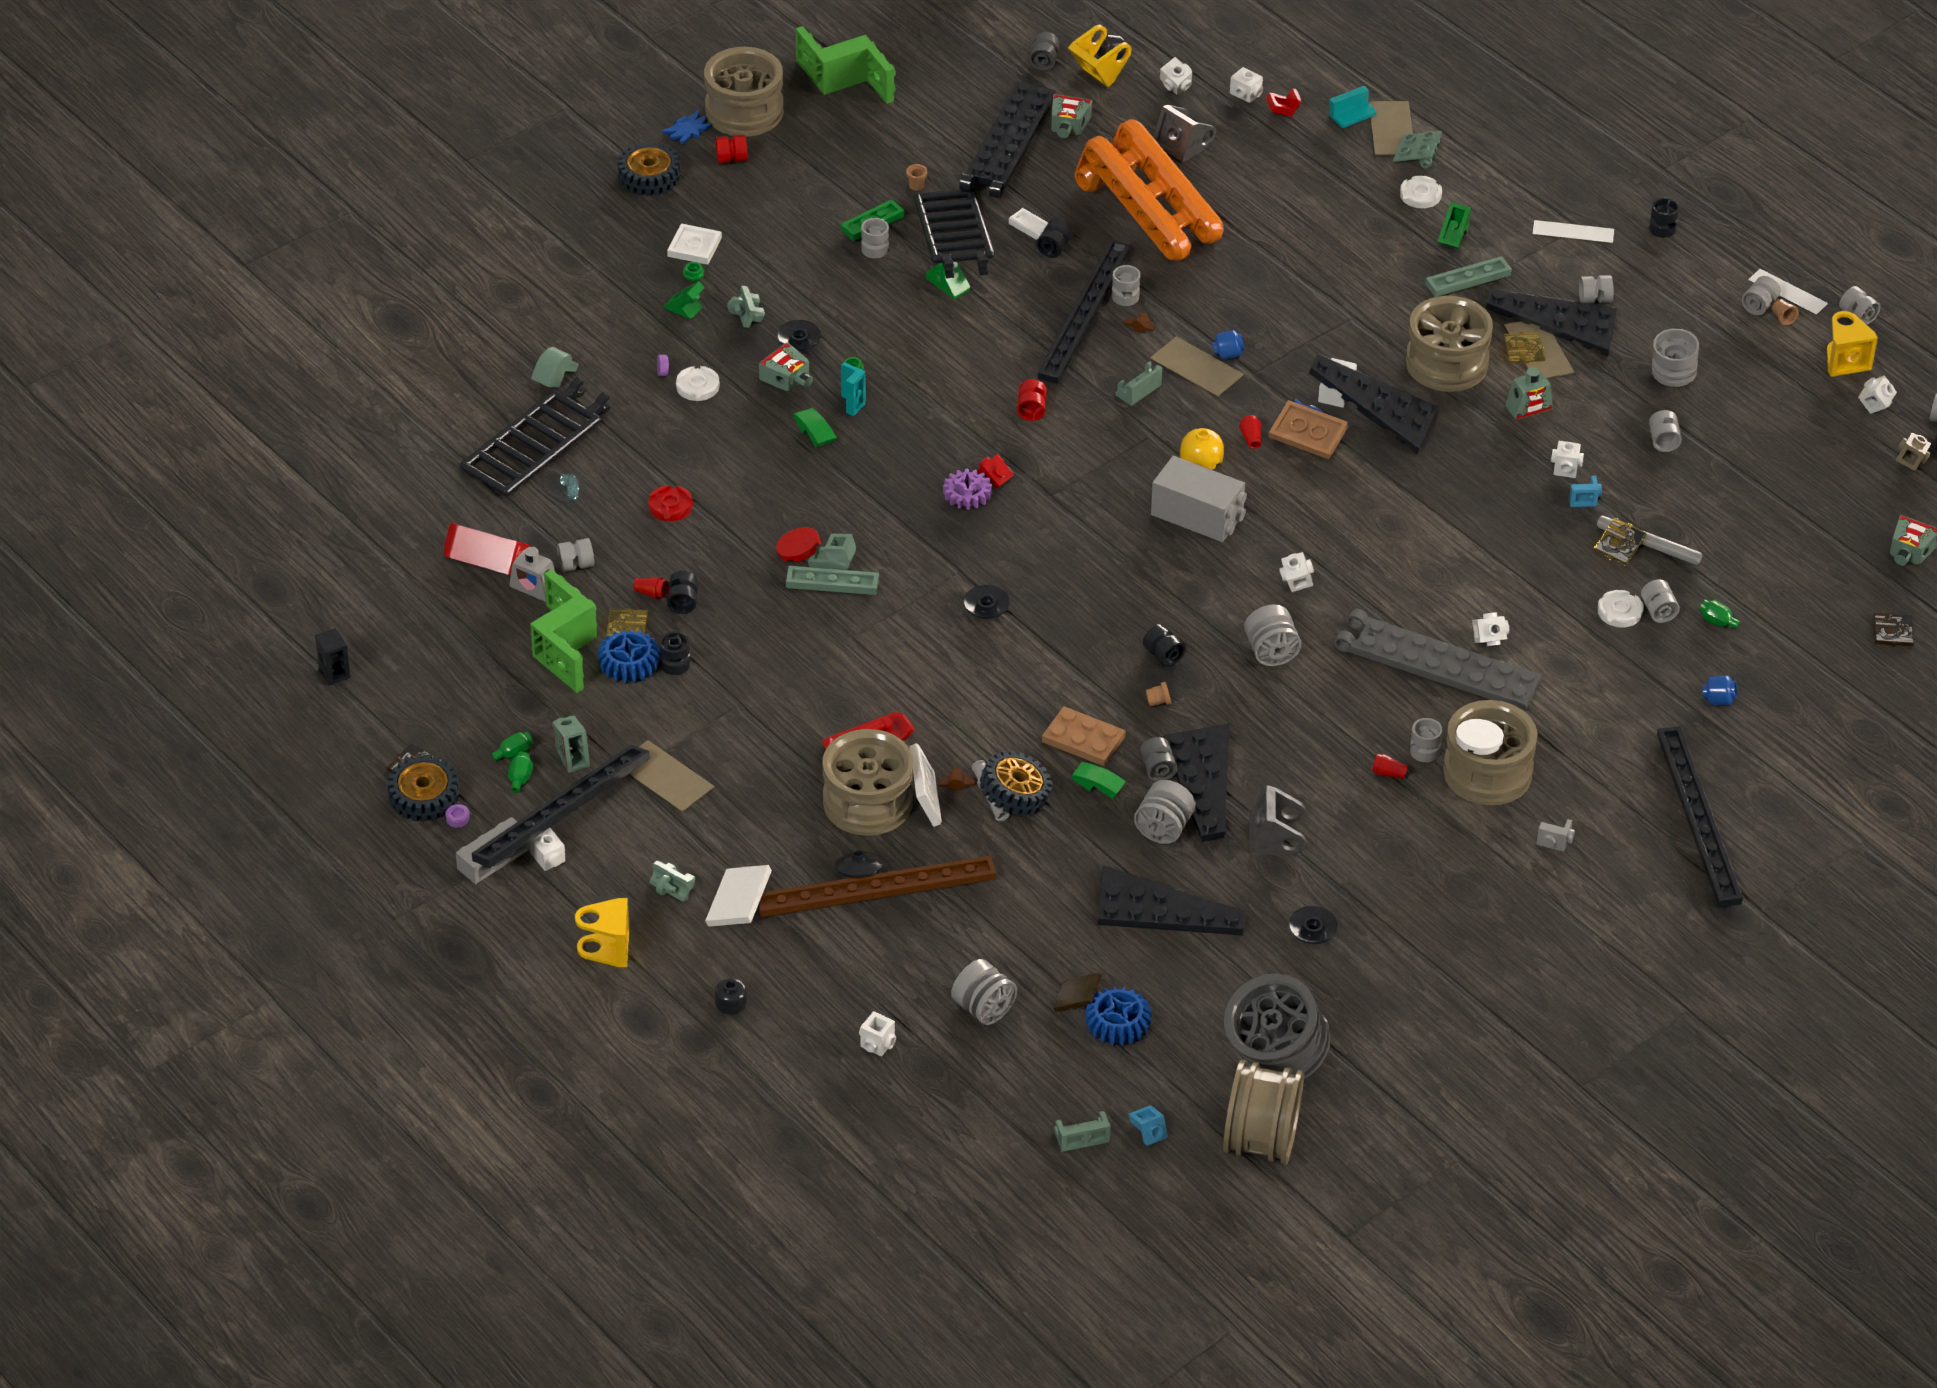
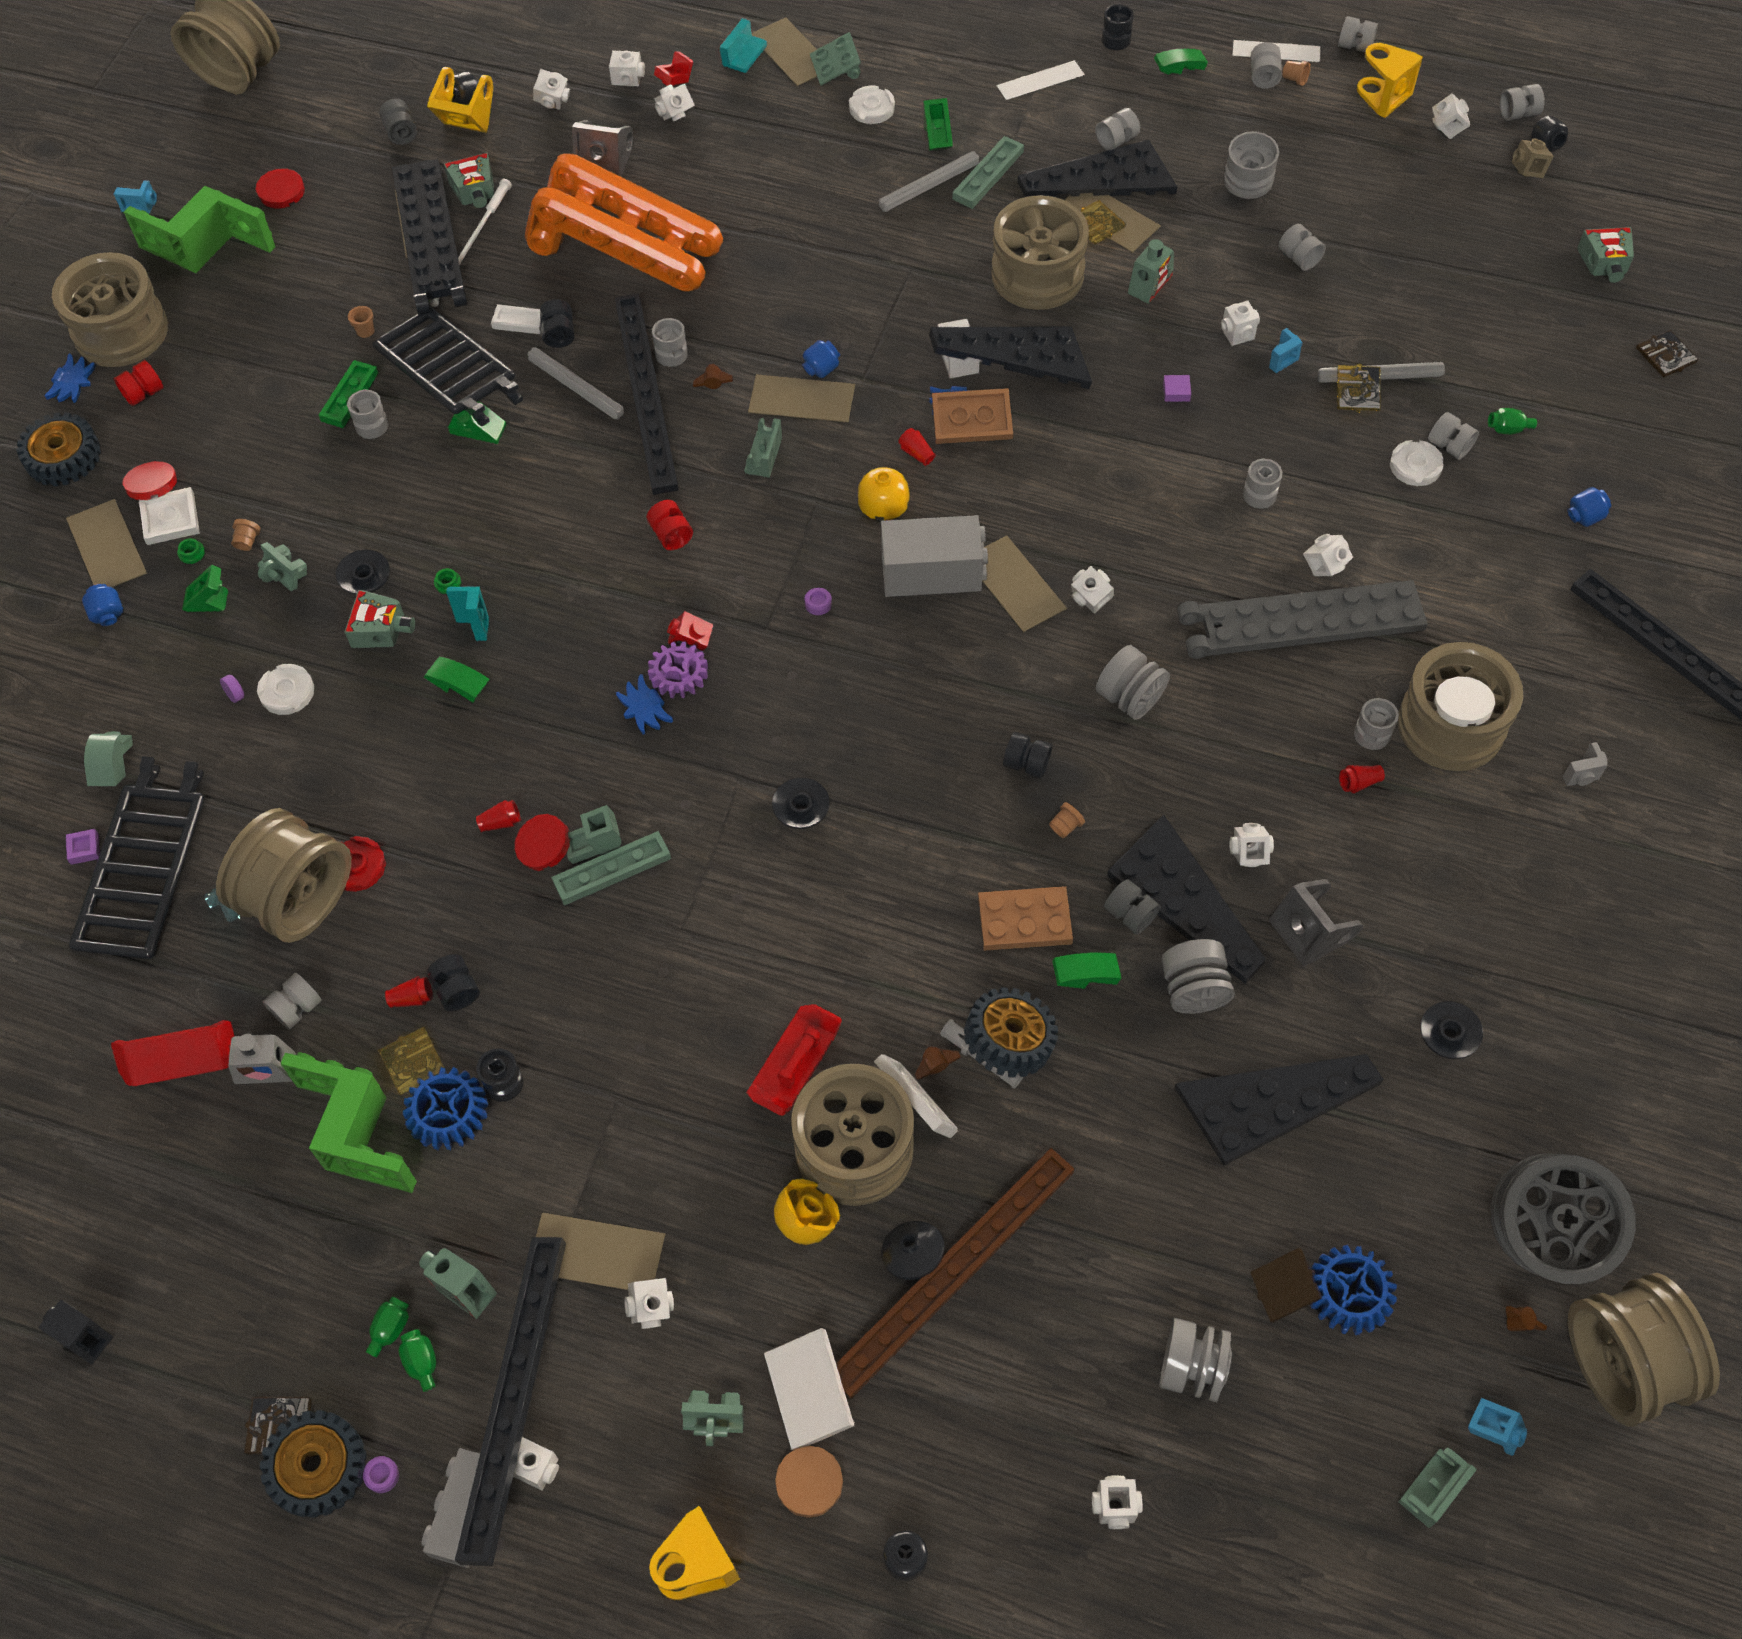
camera: 30 degrees left, 15 degrees up
none -> dark tan piece [66,499,147,588]
none -> medium lavender tile [66,829,100,865]
none -> blue head [82,584,123,626]
none -> dark azure bracket [114,180,157,214]
none -> tile [123,461,177,500]
none -> dark tan wheel [216,808,352,943]
none -> medium nougat piece [231,519,261,551]
none -> red tile [256,169,305,209]
none -> white piece [429,179,512,307]
none -> red cone [476,800,521,832]
none -> light grey axle [527,347,624,420]
none -> blue piece [616,674,673,735]
none -> white brick [624,1278,674,1329]
none -> white brick [654,83,695,122]
none -> yellow cylinder [774,1179,840,1245]
none -> medium nougat tile [775,1446,843,1518]
none -> medium lavender tile [805,588,832,615]
none -> light grey axle [879,151,979,212]
none -> dark tan piece [982,535,1067,633]
none -> green slope [1154,48,1208,75]
none -> medium lavender tile [1163,375,1191,402]
none -> white brick [1229,823,1274,867]
none -> light grey wheel [1243,458,1283,509]
none -> reddish brown piece [1506,1306,1547,1332]

